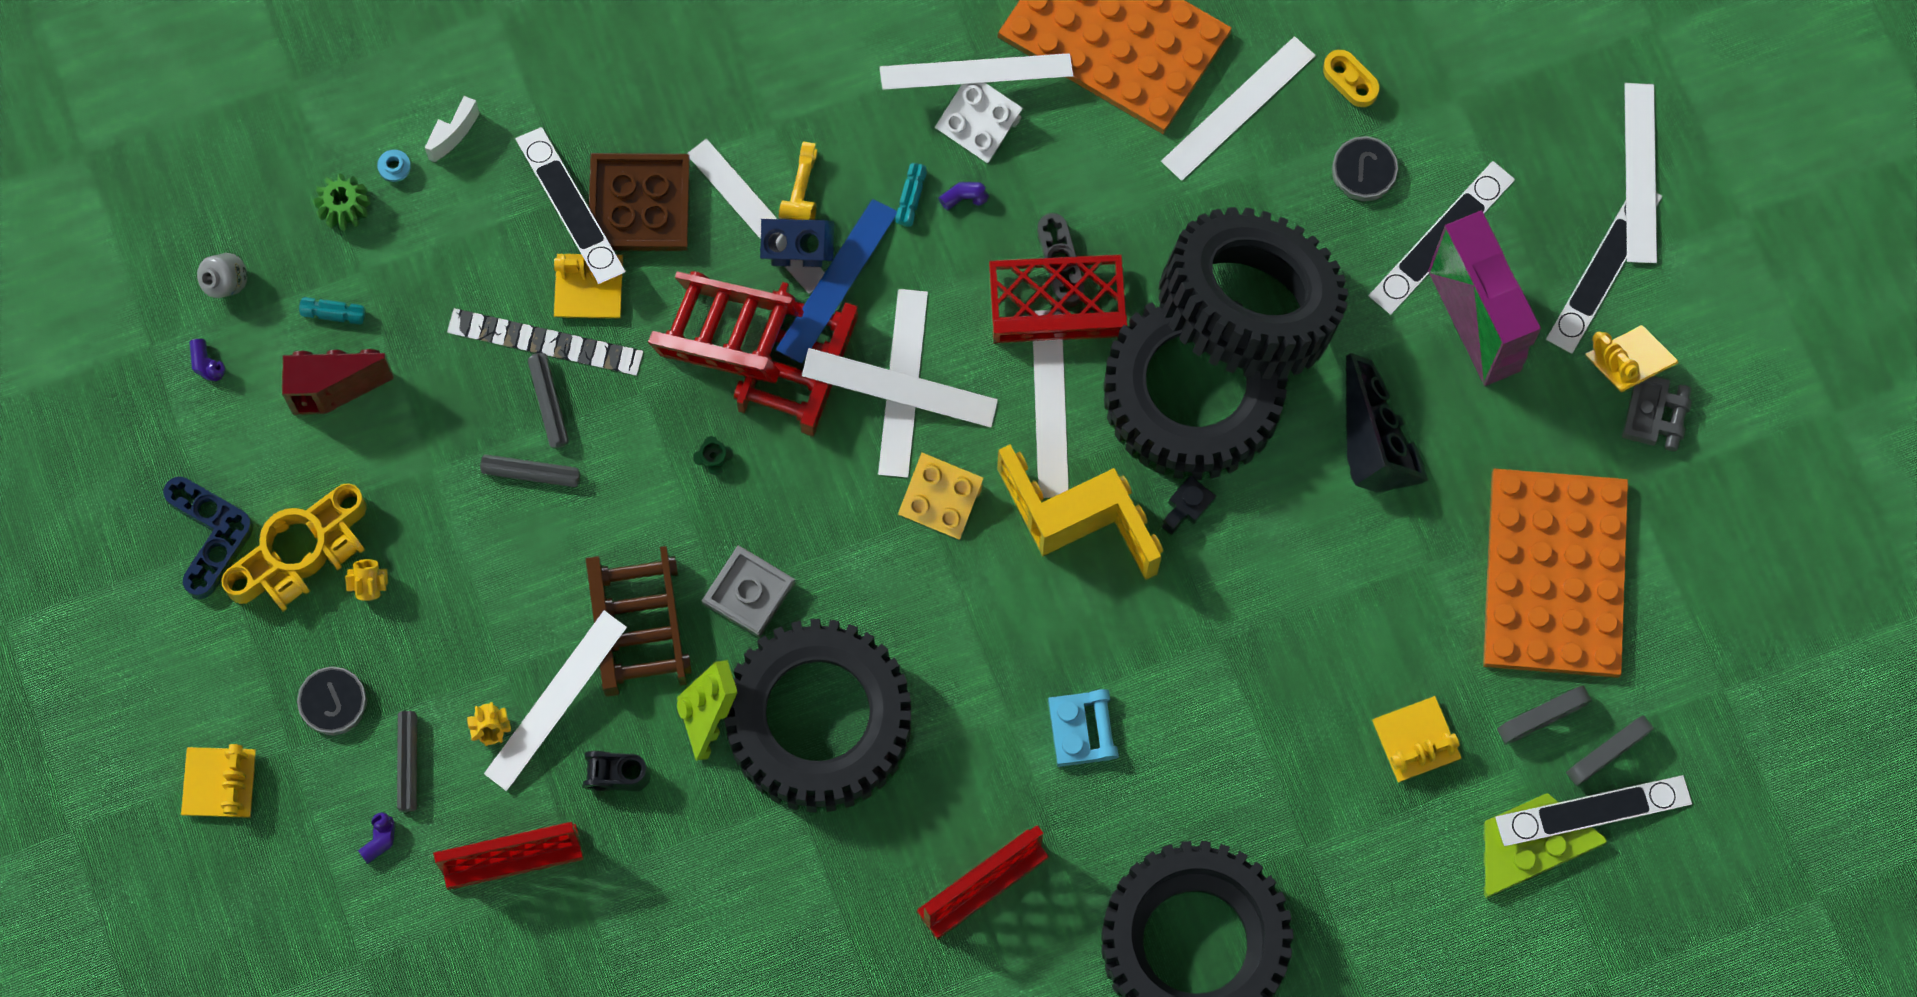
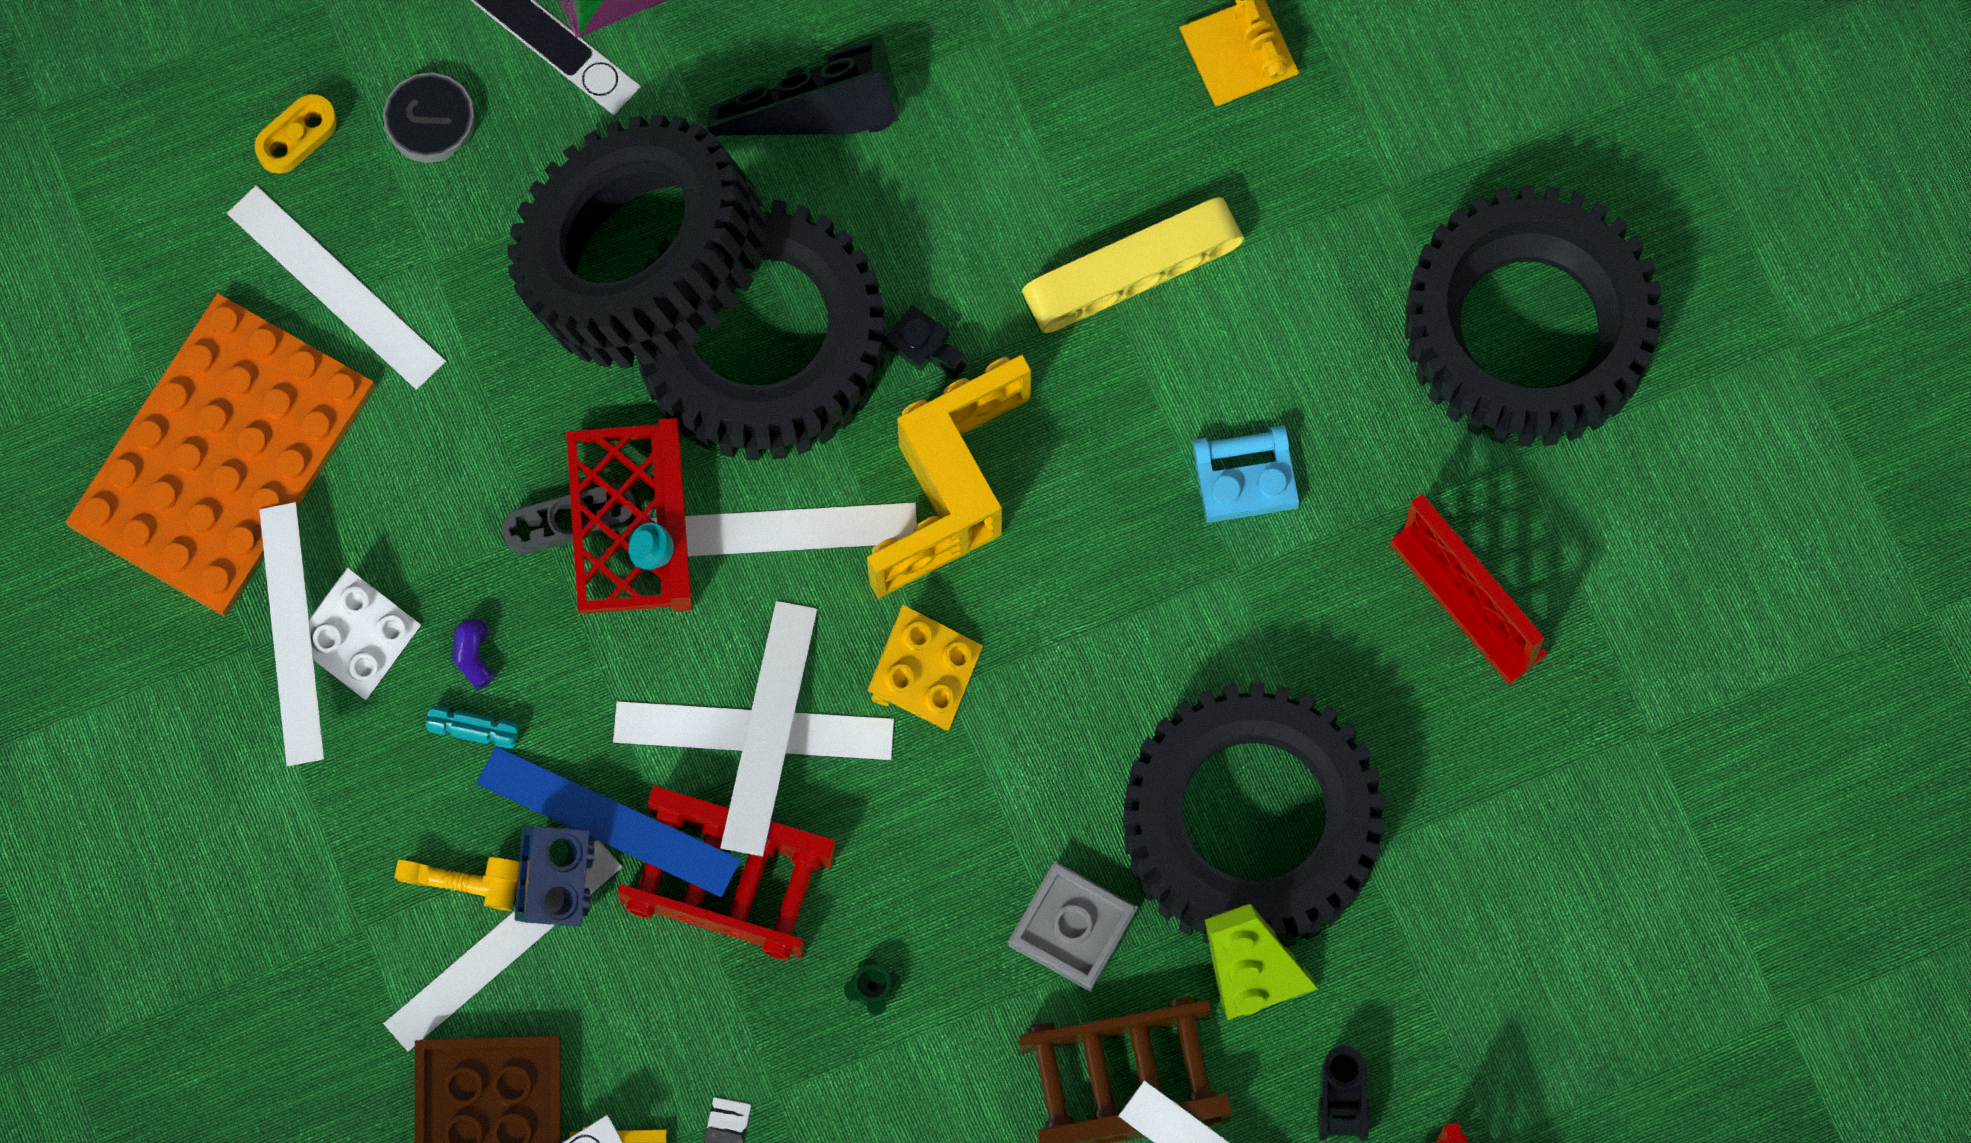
camera: 90 degrees left, 0 degrees up
red fence [648,271,804,383] -> none
none -> teal plate [629,523,674,570]
none -> light yellow beam [1021,197,1244,333]

